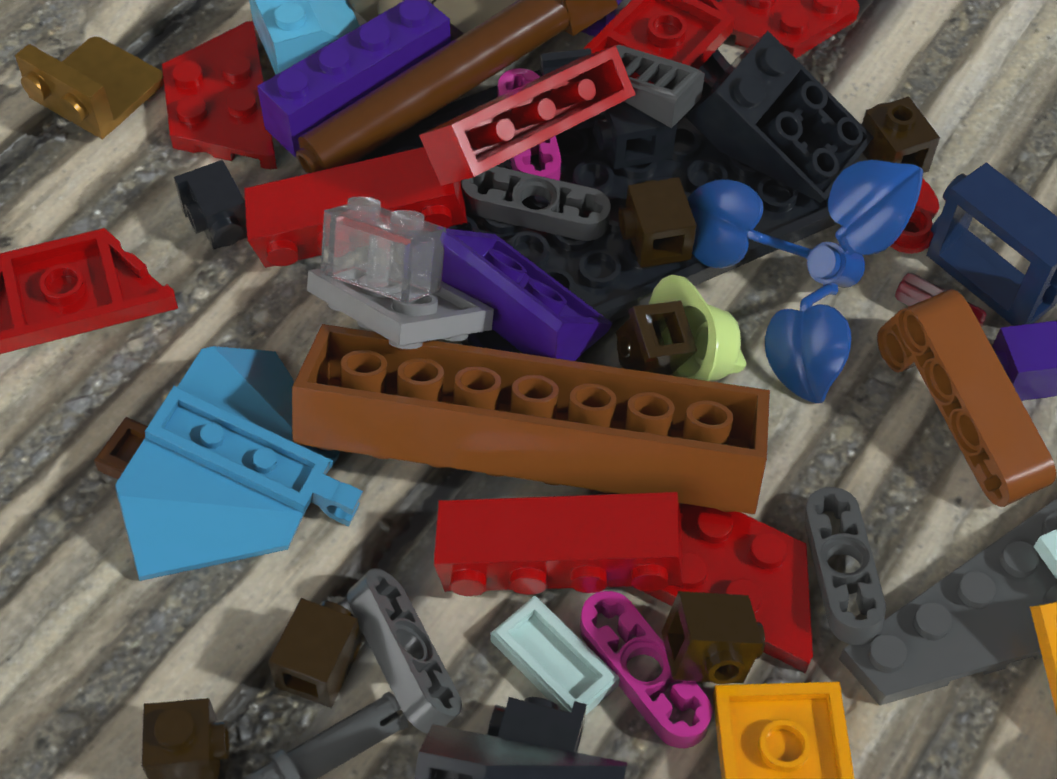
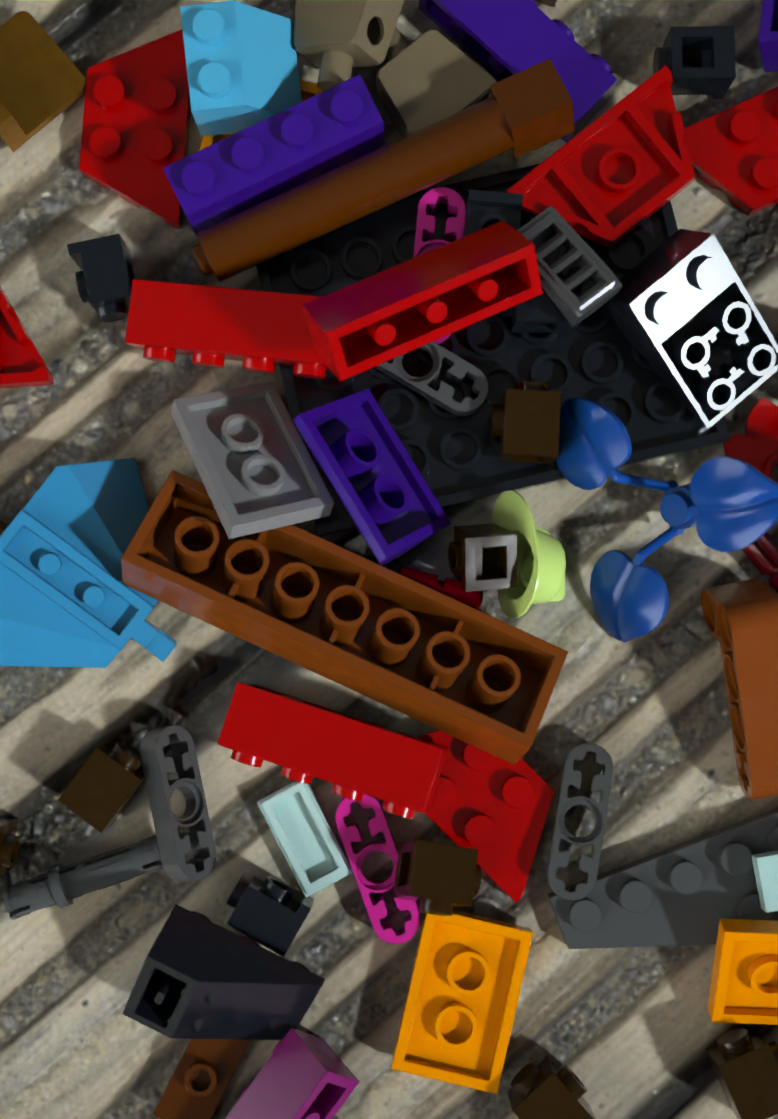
camera: 15 degrees right, 30 degrees up
clear brick [321,197,446,303] -> none

